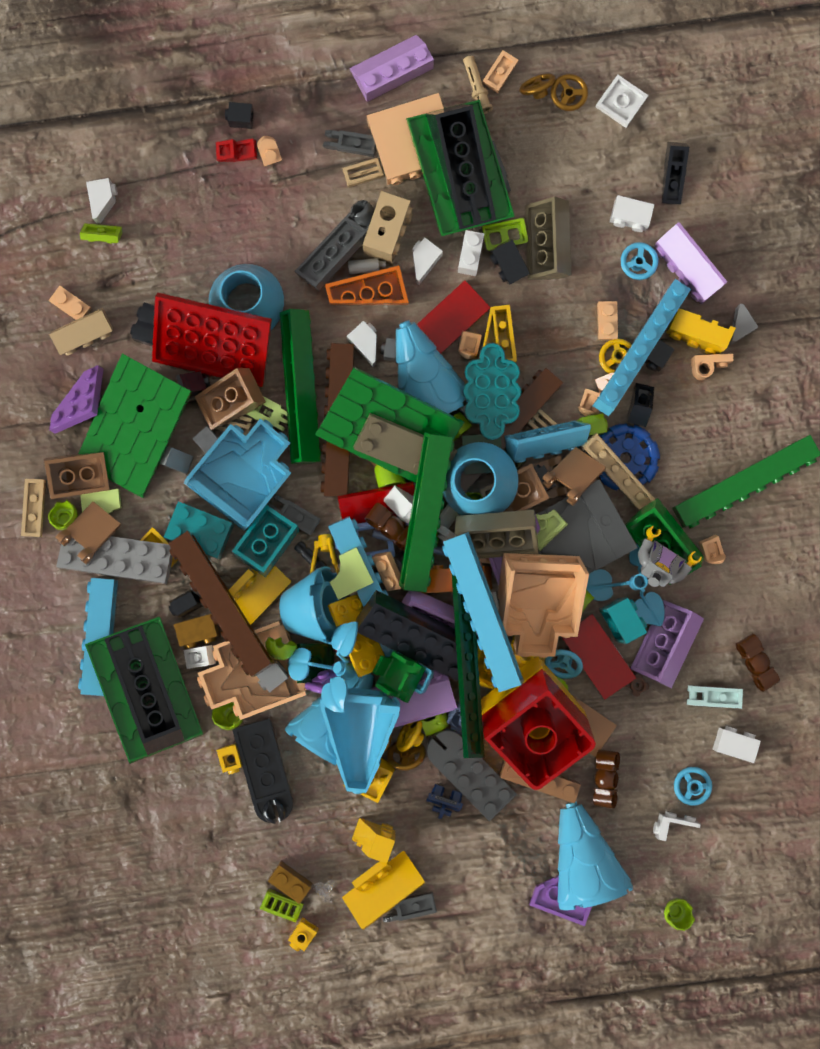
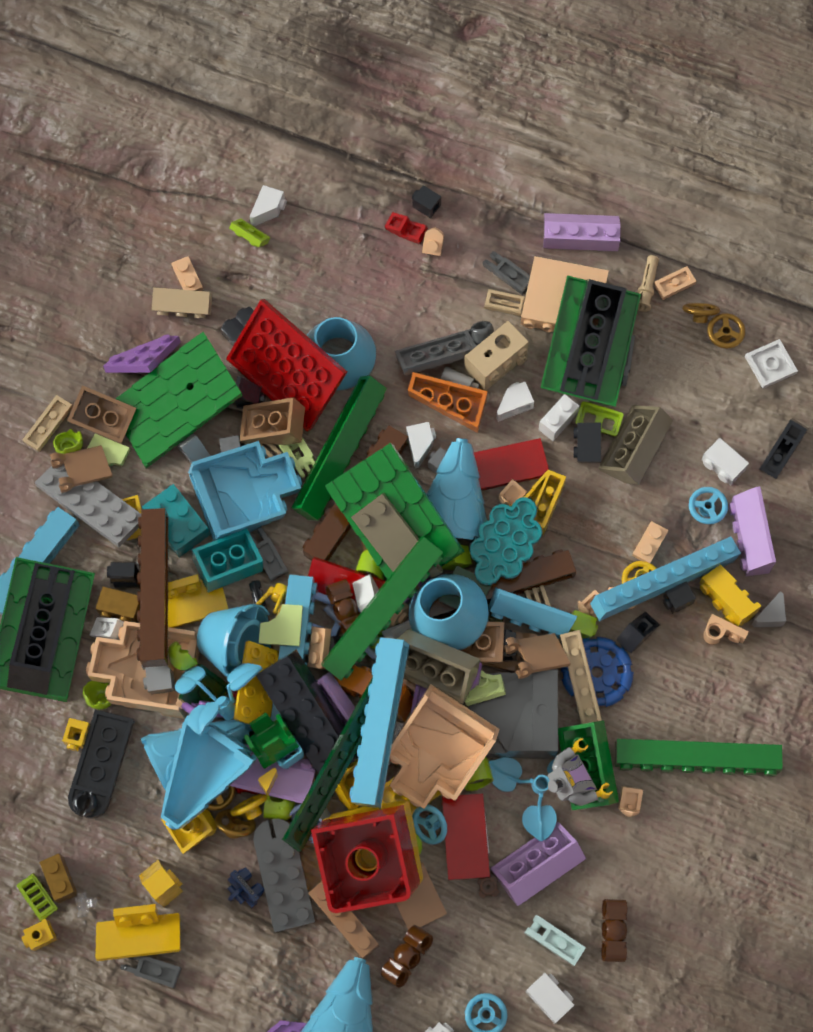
camera: 35 degrees right, 15 degrees down
teal brick [599,598,647,644] -> none
none -> yellow slope [258,768,278,796]

